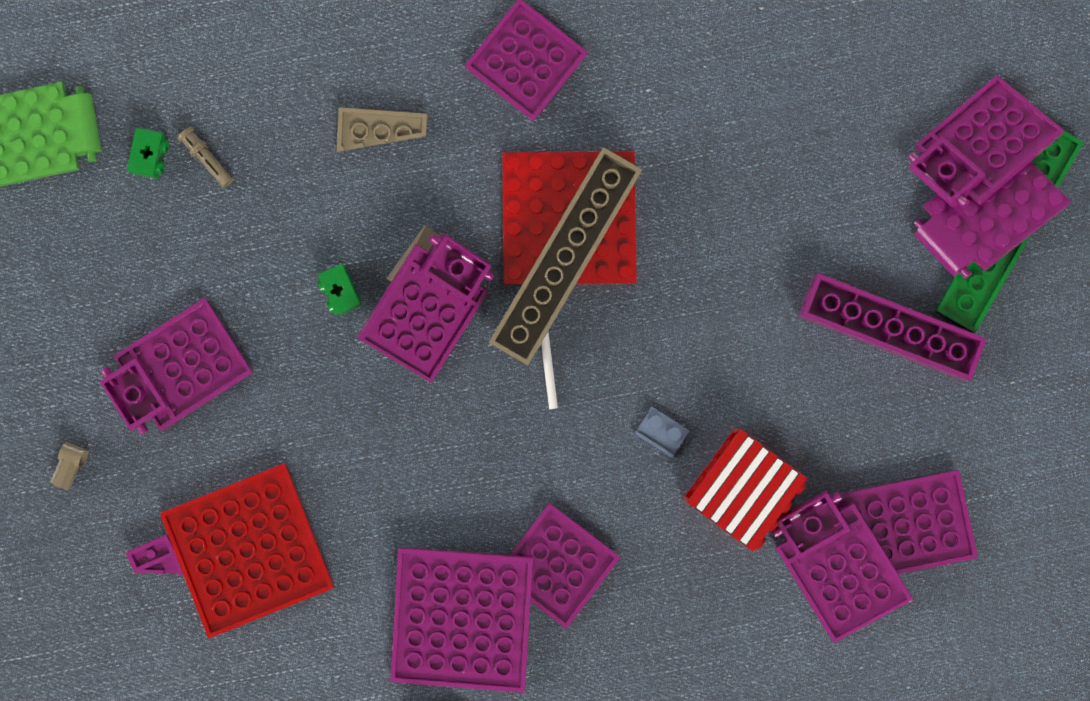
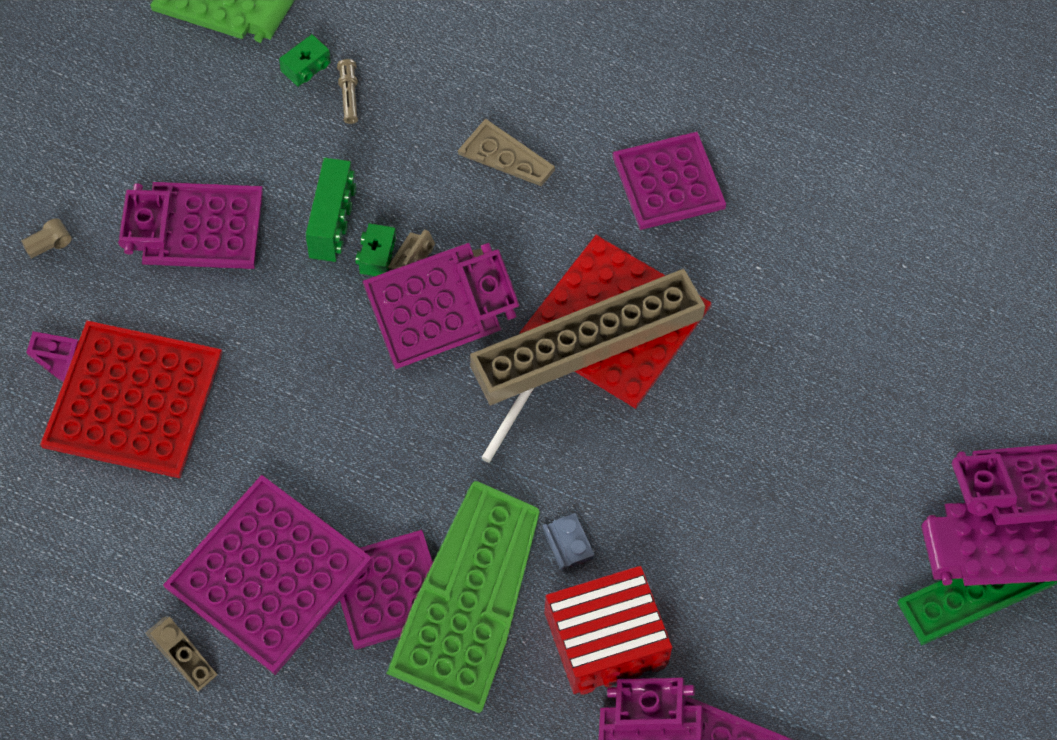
camera: 35 degrees right, 25 degrees down
magenta brick [797,273,987,381] -> none
none -> green brick [306,158,356,262]
none -> bright green wing [386,481,539,713]
none -> dark tan bracket [388,230,435,271]

